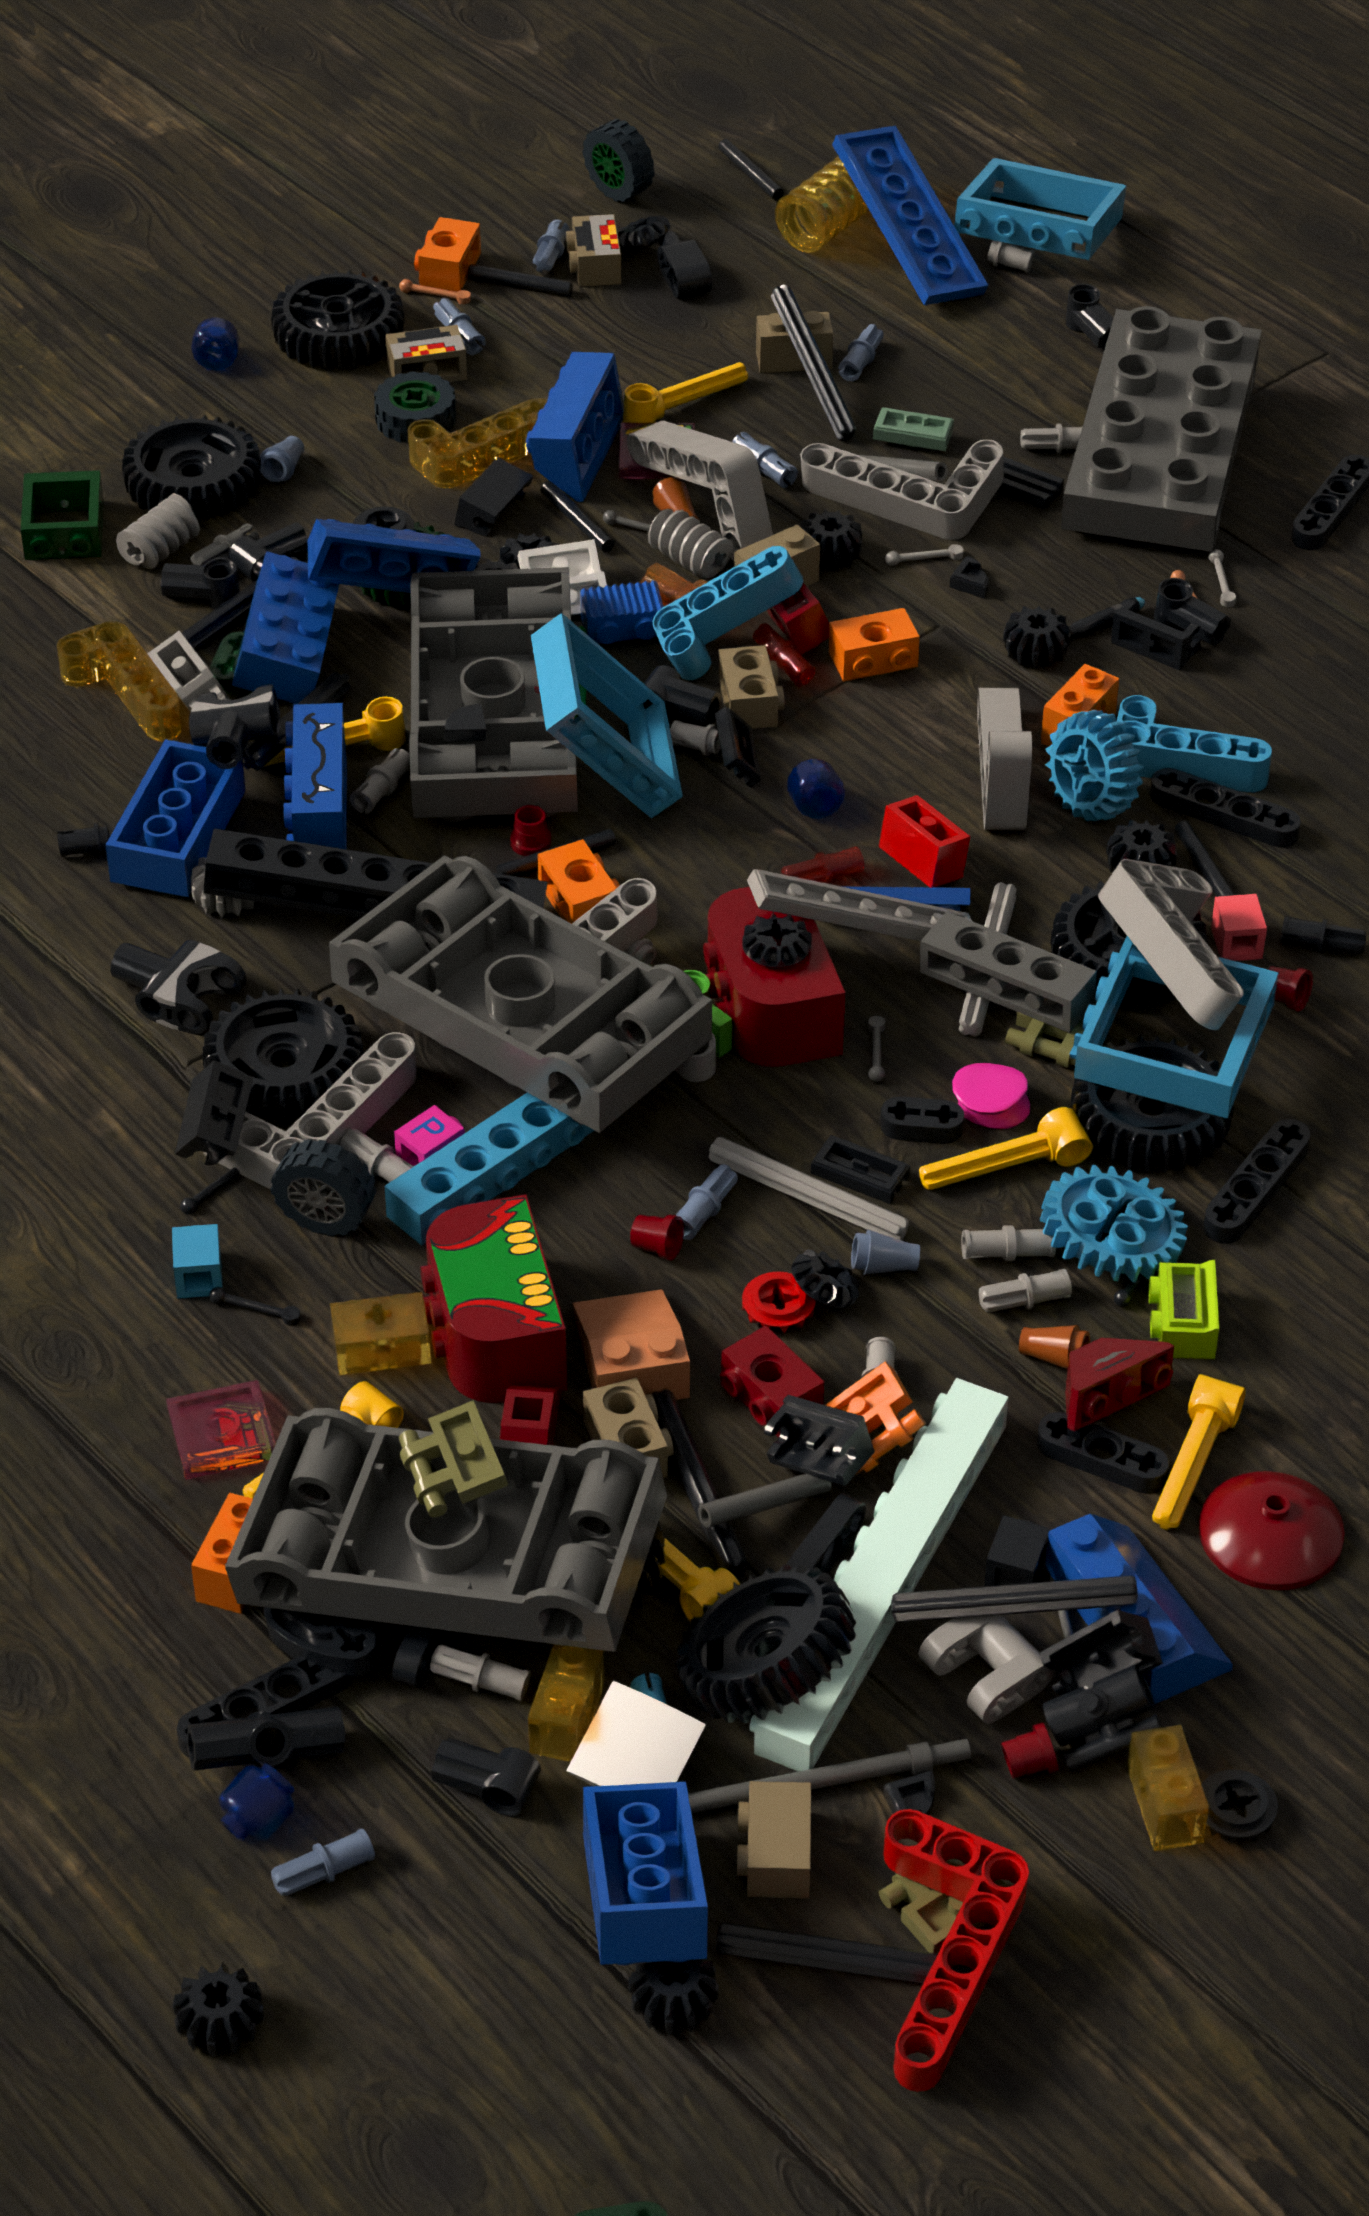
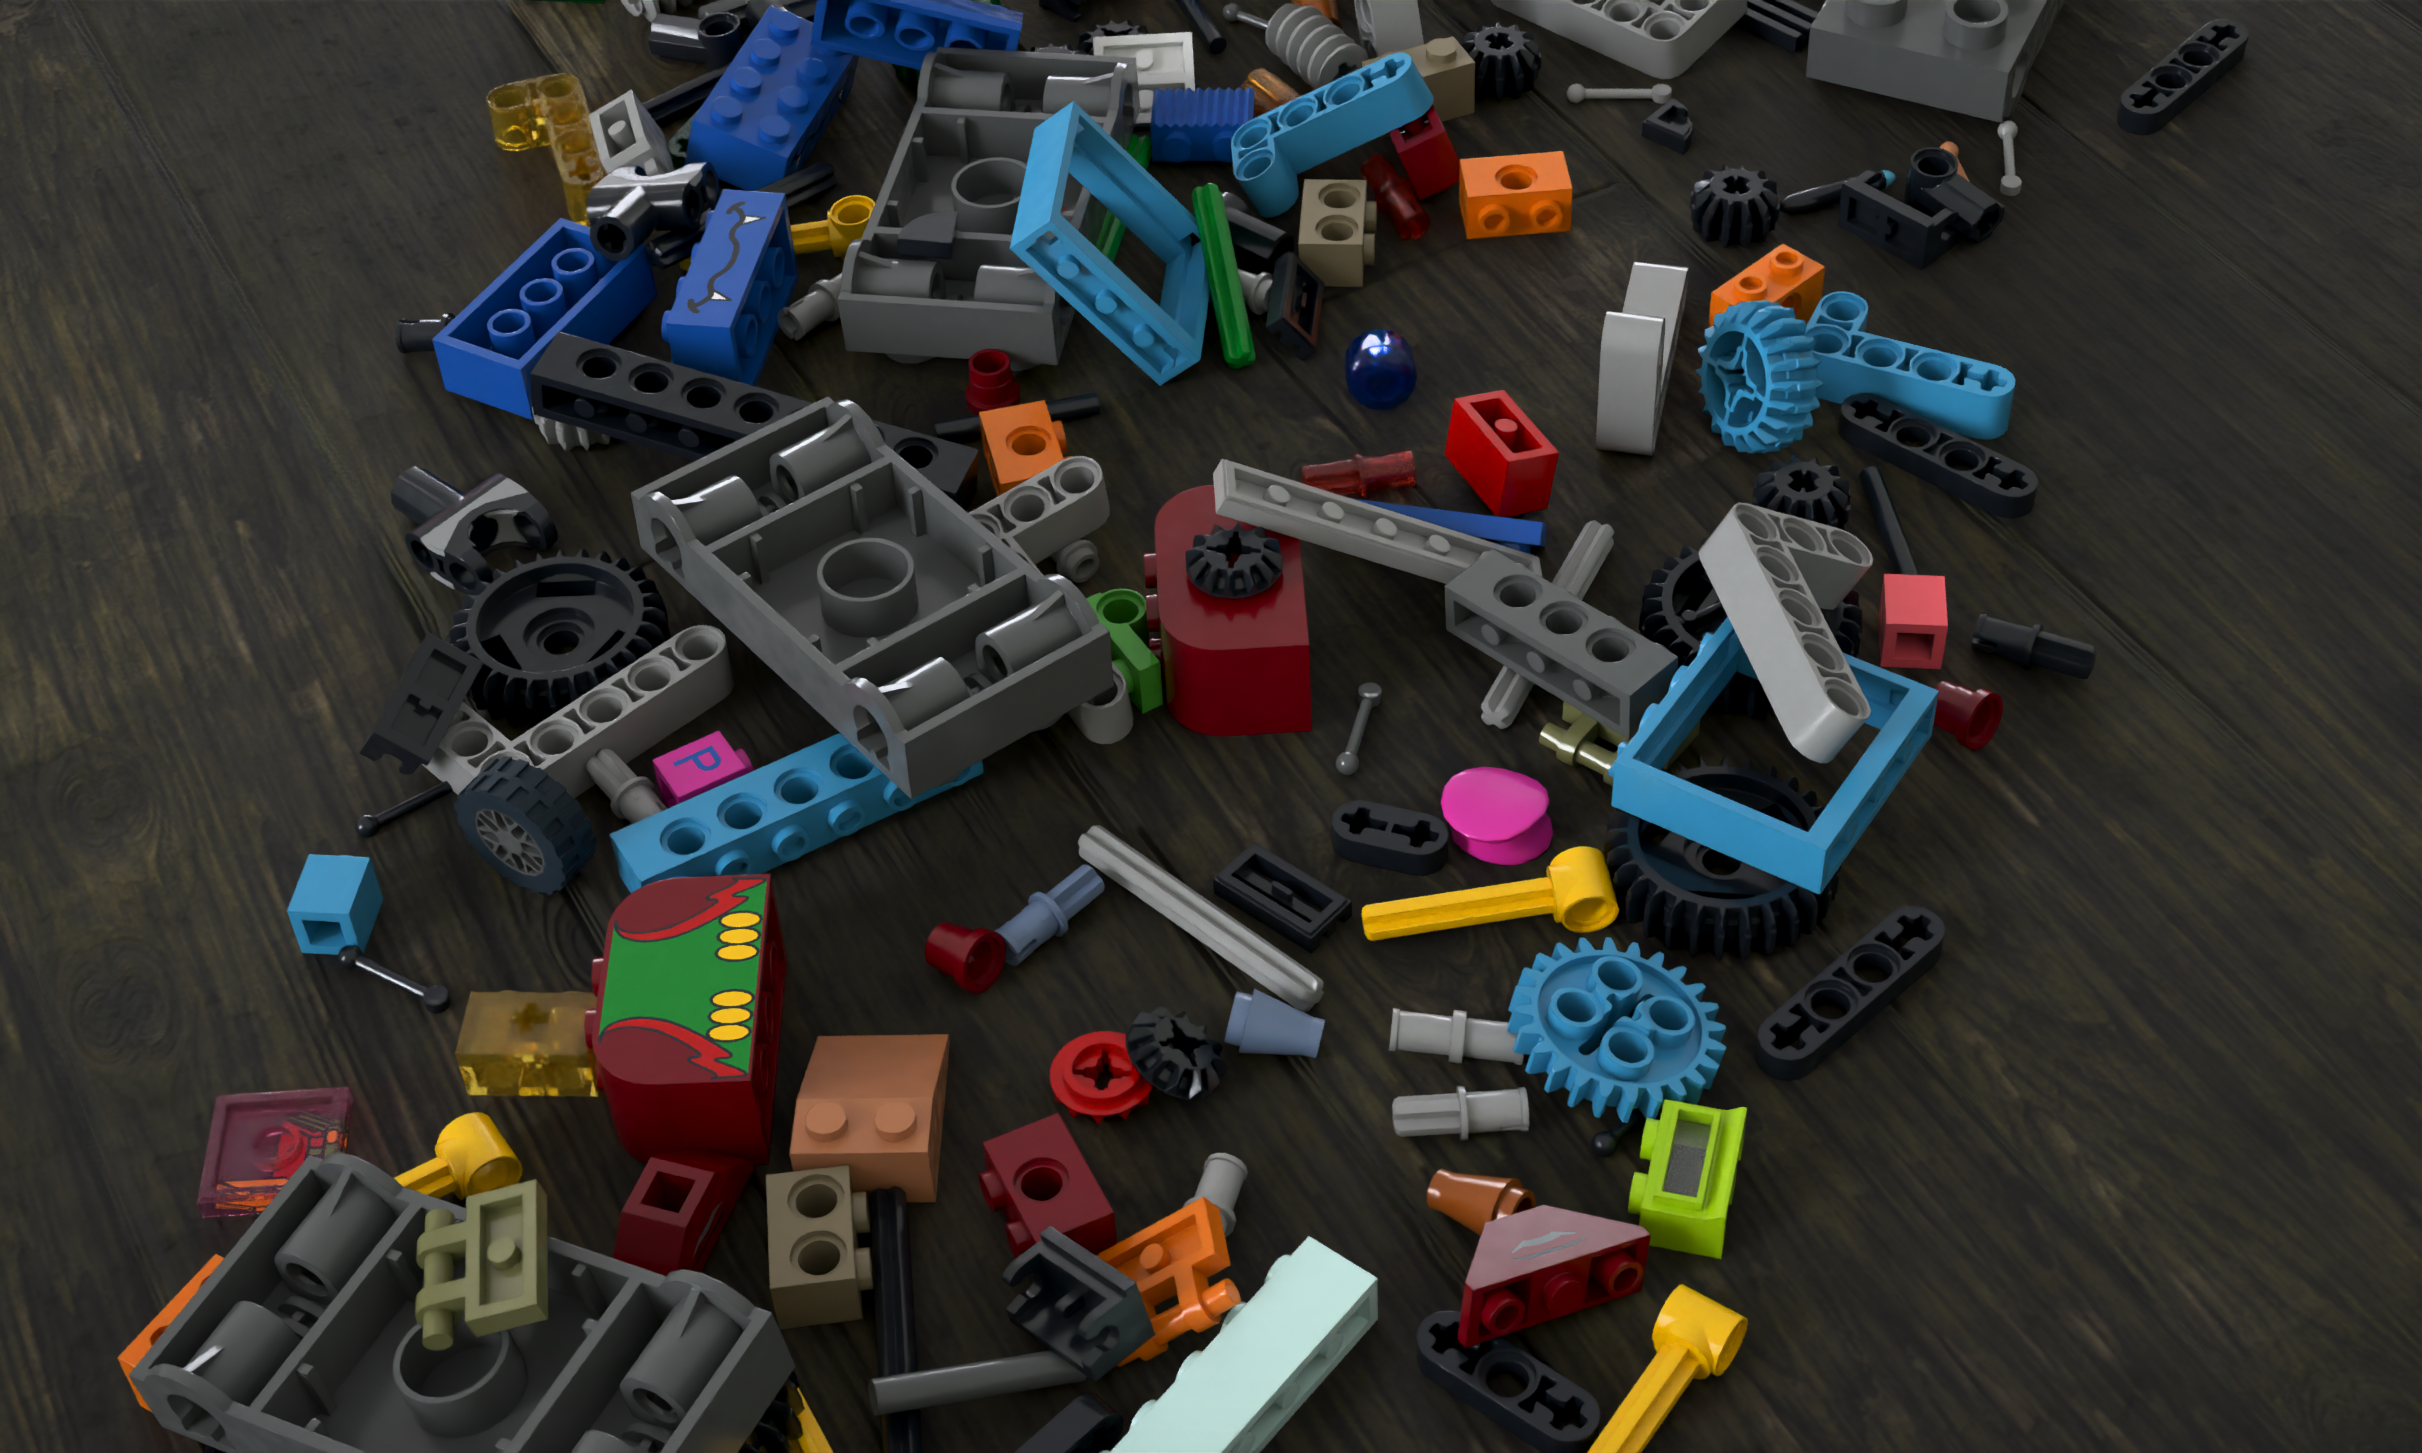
camera: 15 degrees right, 0 degrees up
none -> green axle [1191,183,1256,369]

